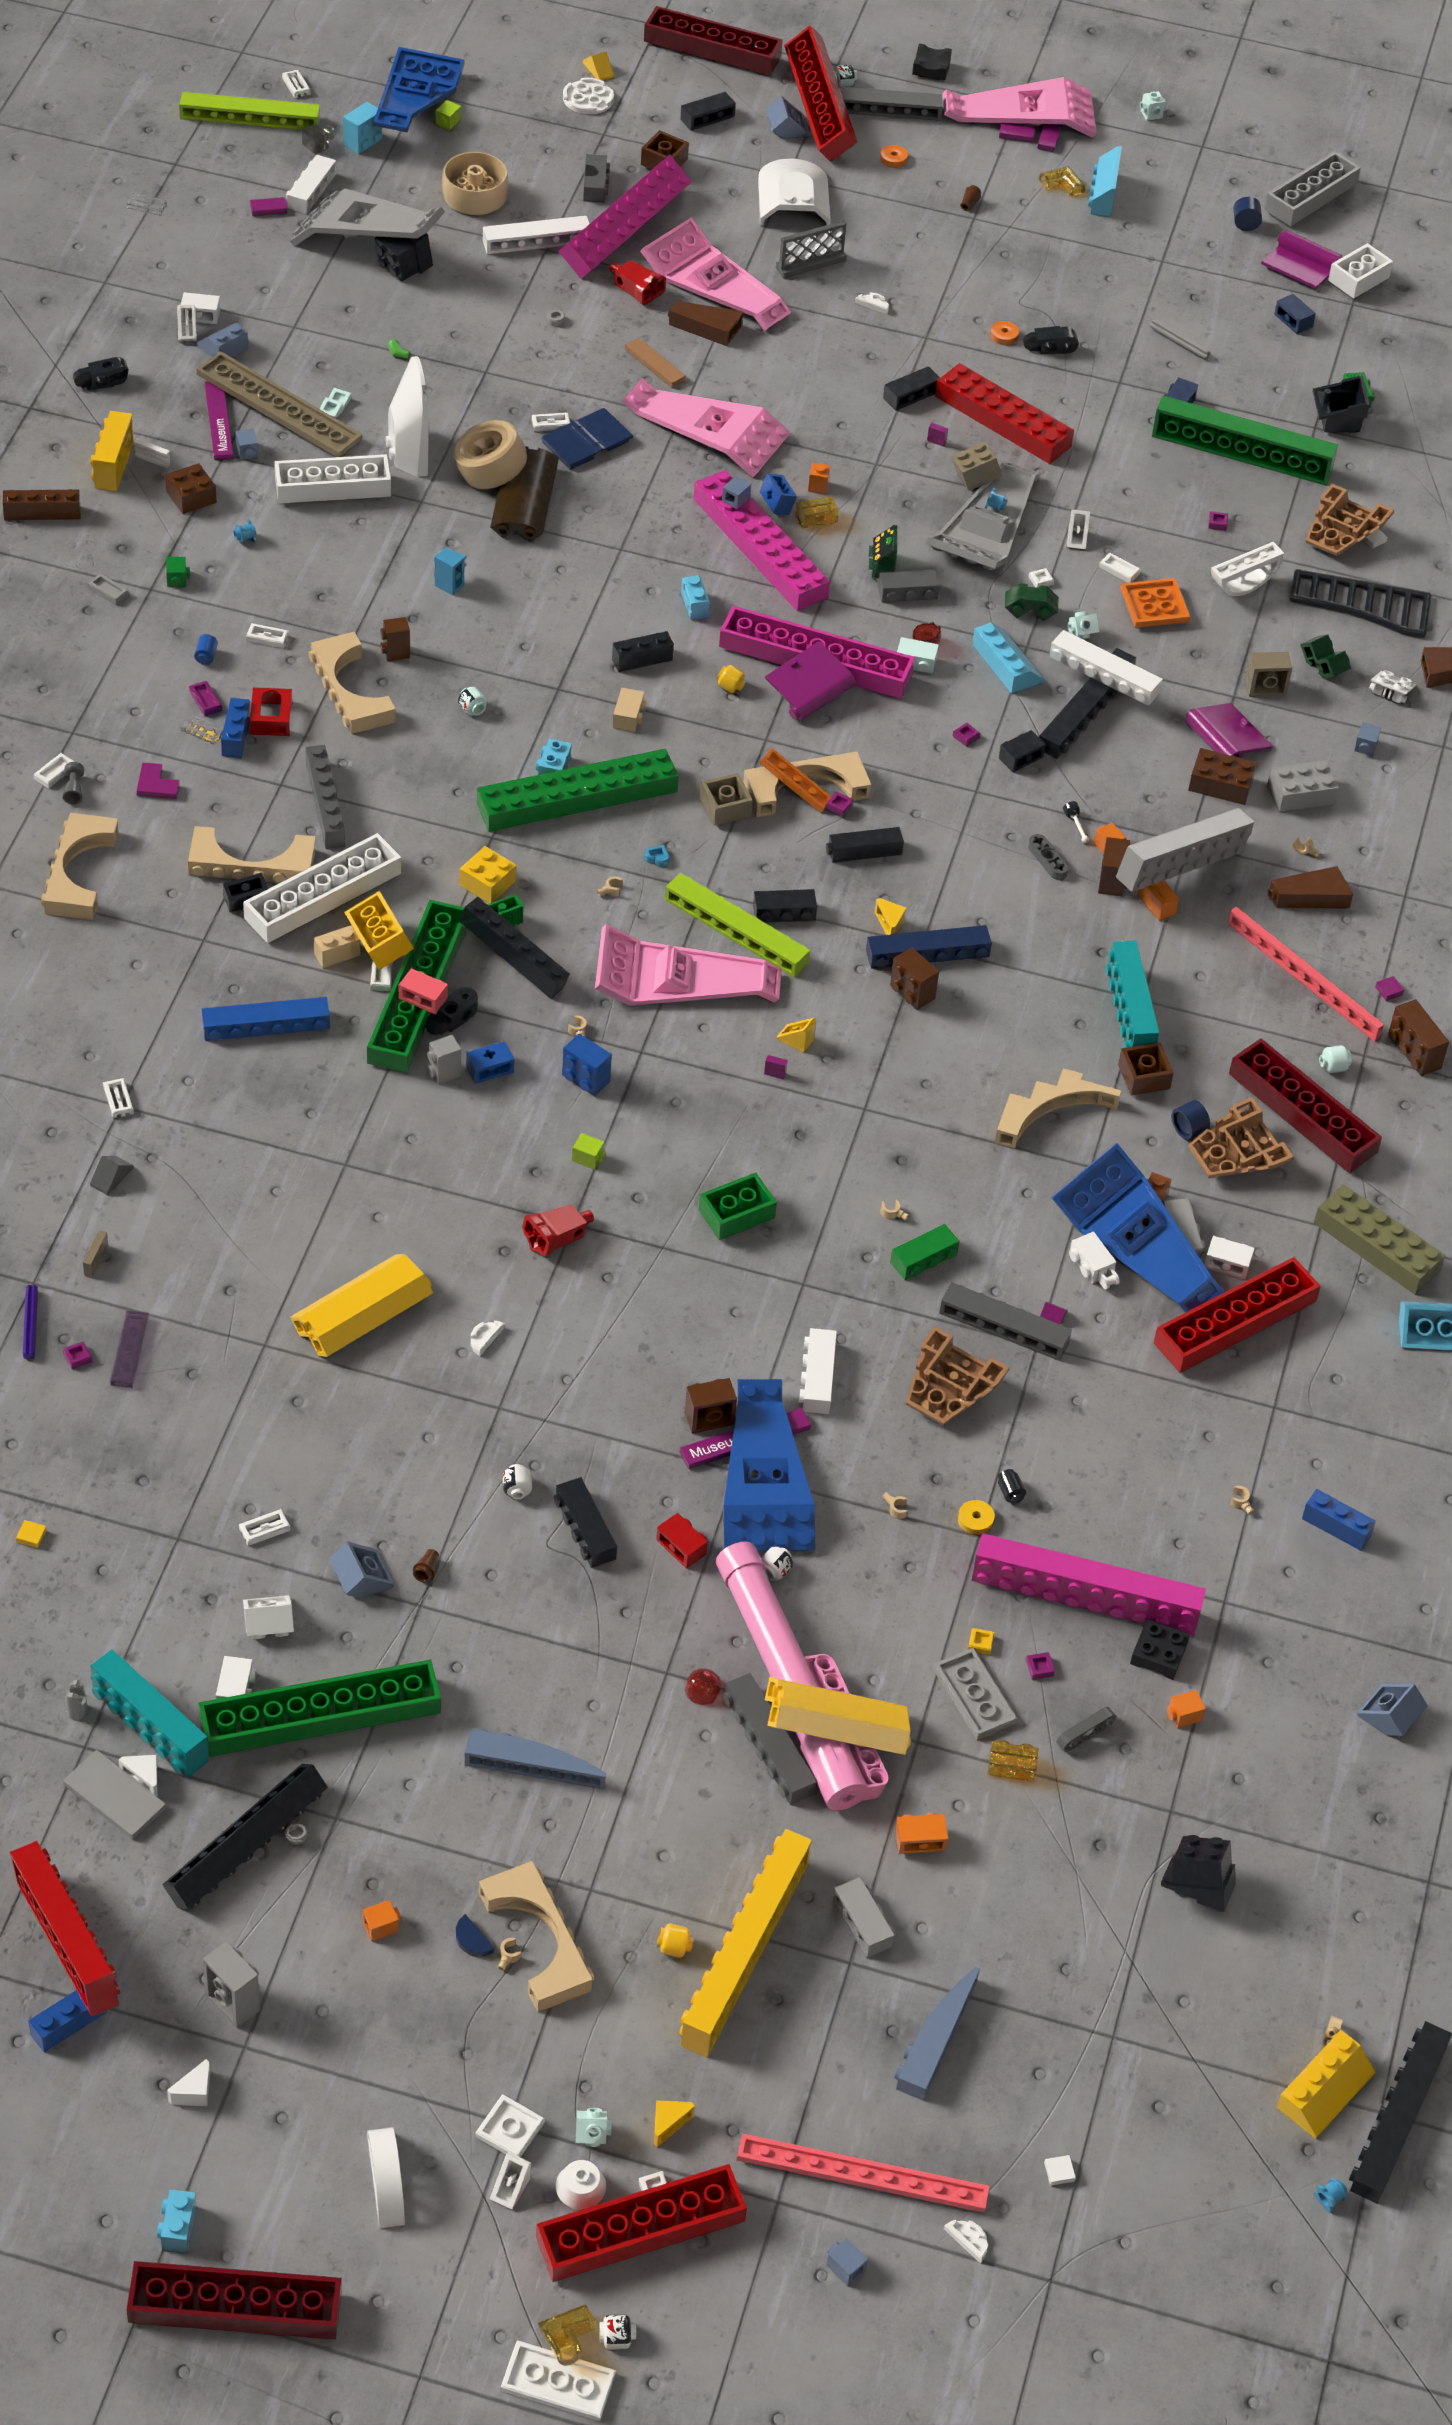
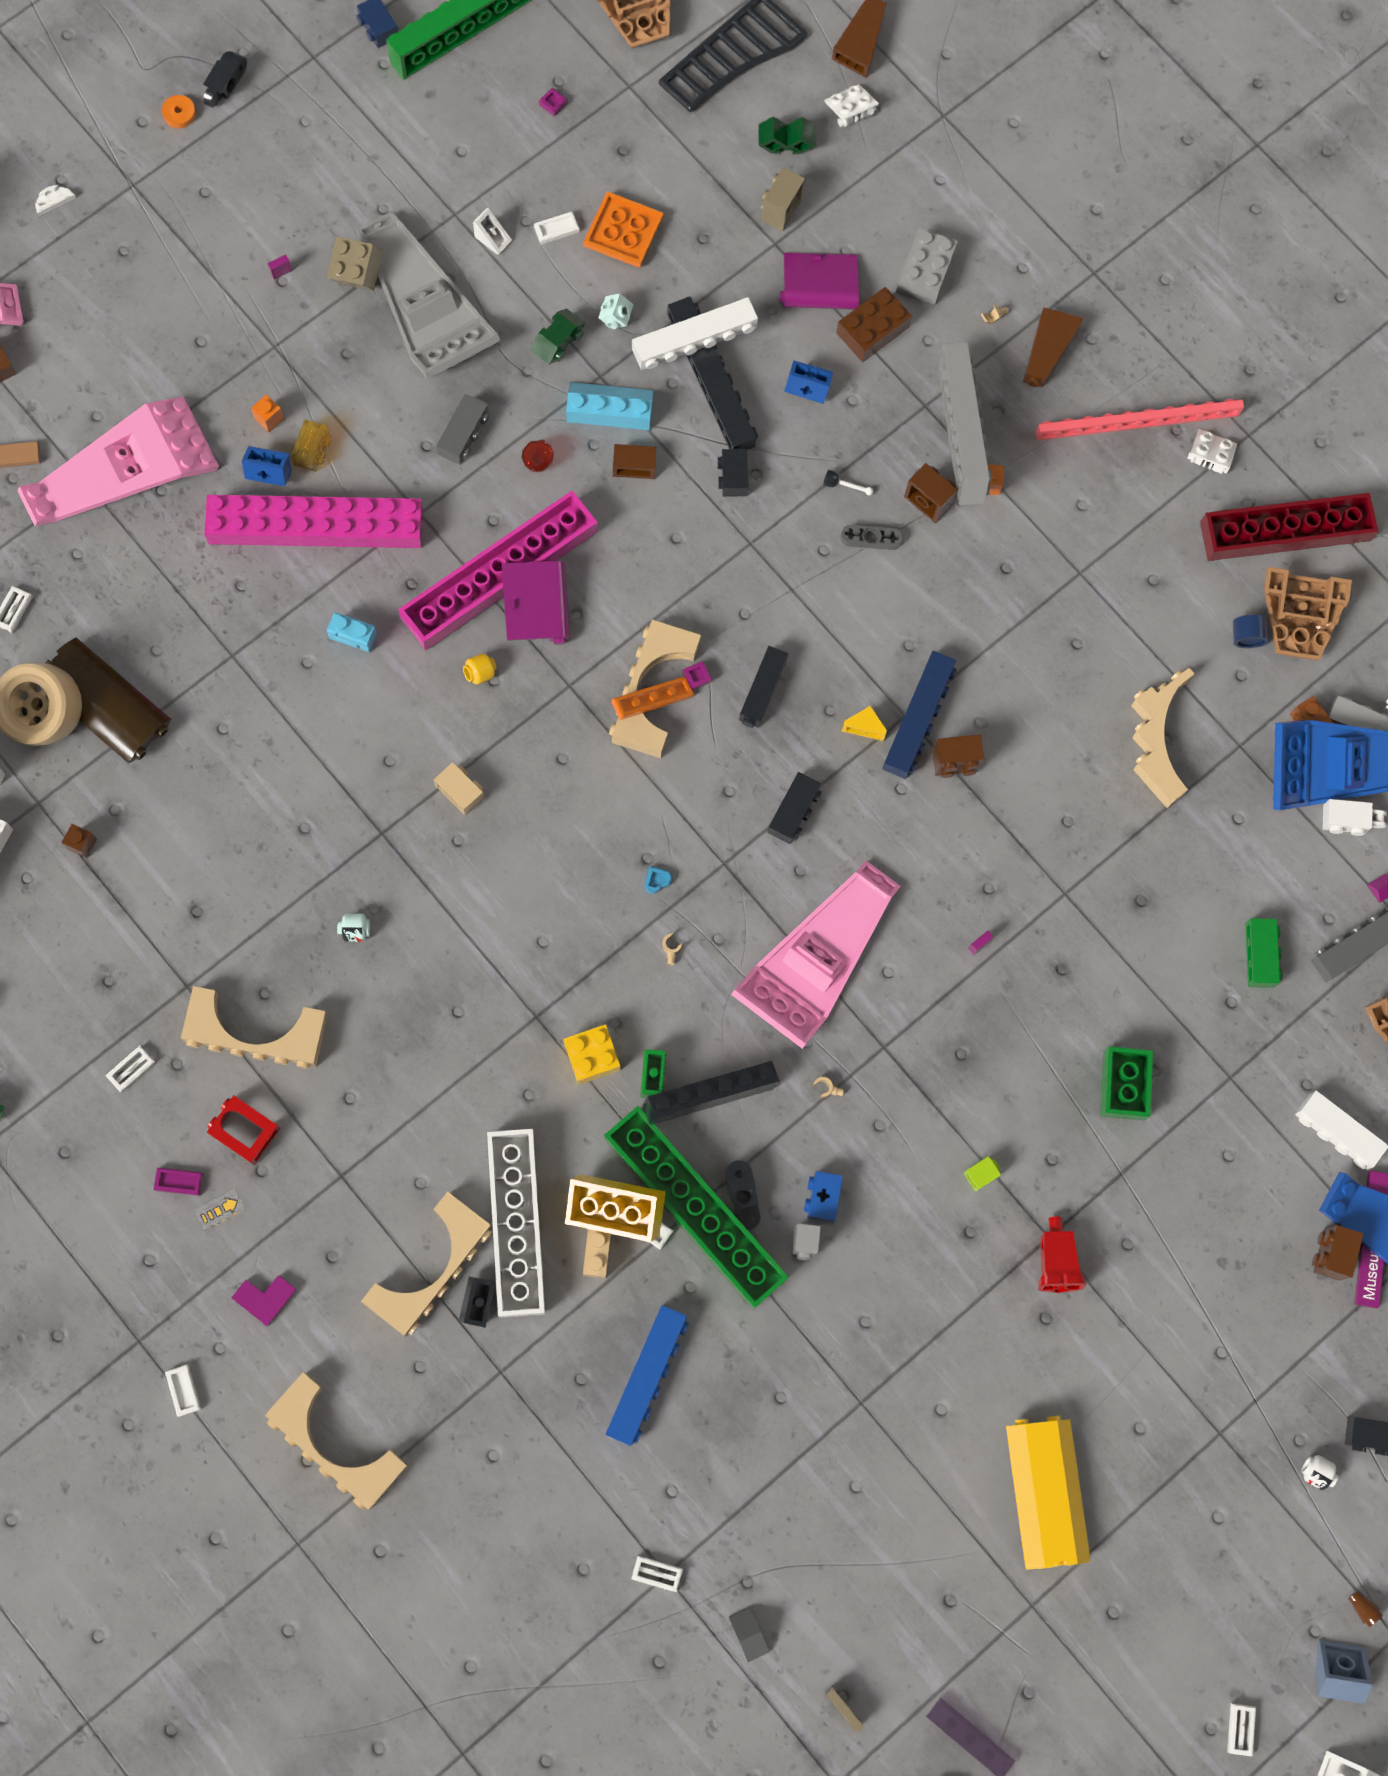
camera: 60 degrees left, 25 degrees up
dark grey piece [62,762,84,804] -> none
blue brick [194,634,218,665] -> none
blue brick [221,698,251,758] -> none
dark grey brick [306,745,345,849] -> none
reddish brown brick [380,617,410,661] -> none
coral brick [399,968,448,1014] -> none
dark azure brick [434,547,467,595] -> none
white tile [471,1321,505,1357] -> none
green brick [477,748,679,832] -> none
medium azure brick [536,739,572,775] -> none
dark blue piece [541,408,633,470] -> none
blue brick [562,1033,612,1096] -> none
black brick [612,631,674,672] -> none
lime brick [665,873,810,978] -> none
dark tan brick [700,773,753,826] -> none
sand blue brick [722,475,751,509] -> none
yellow slope [777,1018,816,1053] -> none
clear green slope [868,525,897,578] -> none
tan piece [880,1199,909,1221] -> none
black brick [883,366,940,411] -> none
light aqua brick [897,637,939,674] -> none
red brick [935,363,1074,464] -> none
magenta tile [953,723,980,747] -> none
dark azure brick [984,487,1008,512] -> none
white tile [1029,568,1054,588] -> none
orange brick [1094,823,1126,854] -> none
teal brick [1105,940,1159,1048] -> none
reddish brown brick [1118,1042,1174,1096] -> none
white window [1211,542,1284,596] -> none
light aqua head [1319,1045,1352,1073] -> none
sand blue brick [1354,722,1381,756] -> none
magenta tile [1375,976,1404,1001] -> none
reddish brown brick [1388,999,1449,1076] -> none
none -> reddish brown brick [61,824,97,858]
none -> reddish brown brick [613,444,656,479]
none -> blue brick [784,360,833,404]
none -> white hinge [1187,429,1237,474]

